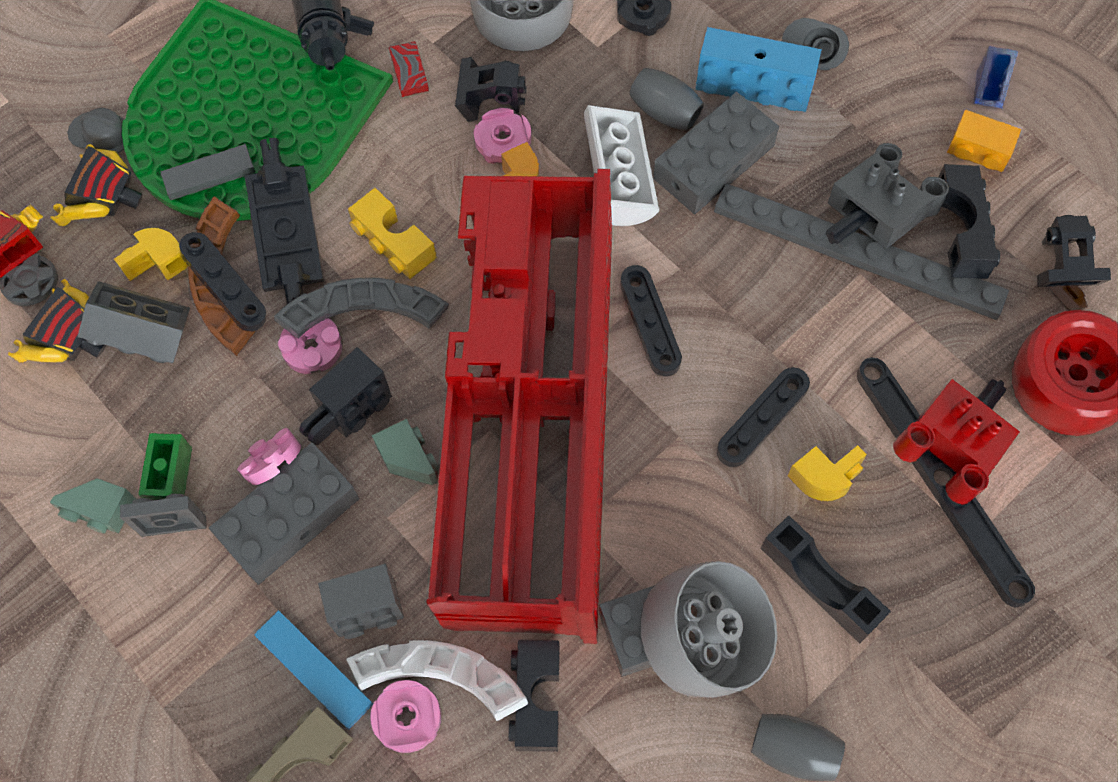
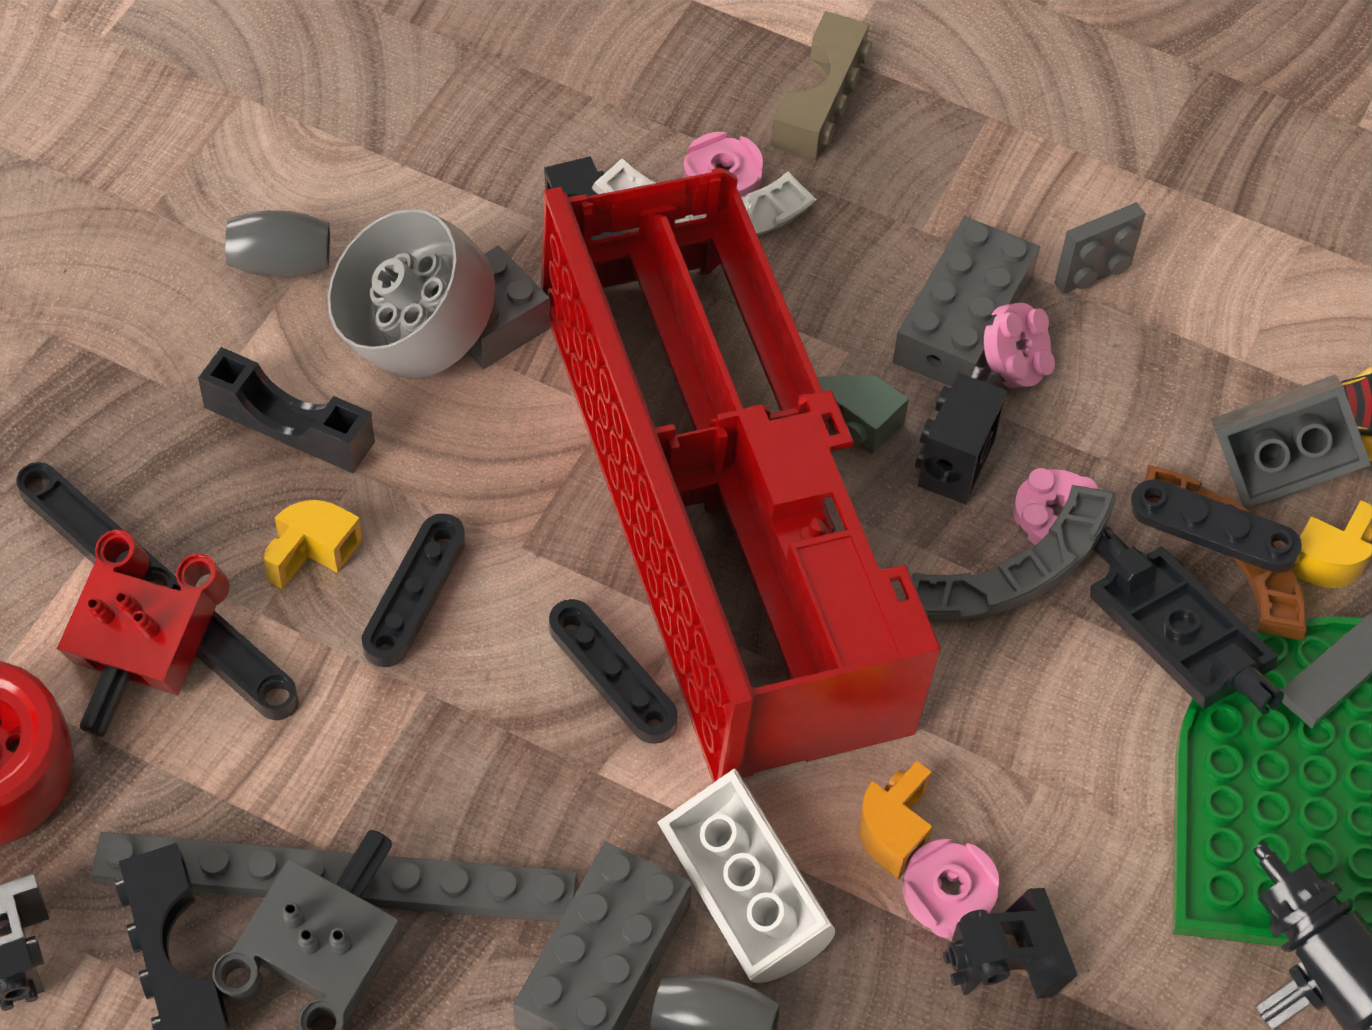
camera: 155 degrees right, 10 degrees down
sand green slope [50,478,136,534] -> none
green brick [138,433,192,501] -> none
dark azure tile [254,610,373,730] -> none
dark grey brick [318,563,404,639] -> none
yellow arch [348,188,437,279] -> none
red tile [389,41,429,97] -> none
red tile [546,289,556,331] -> none

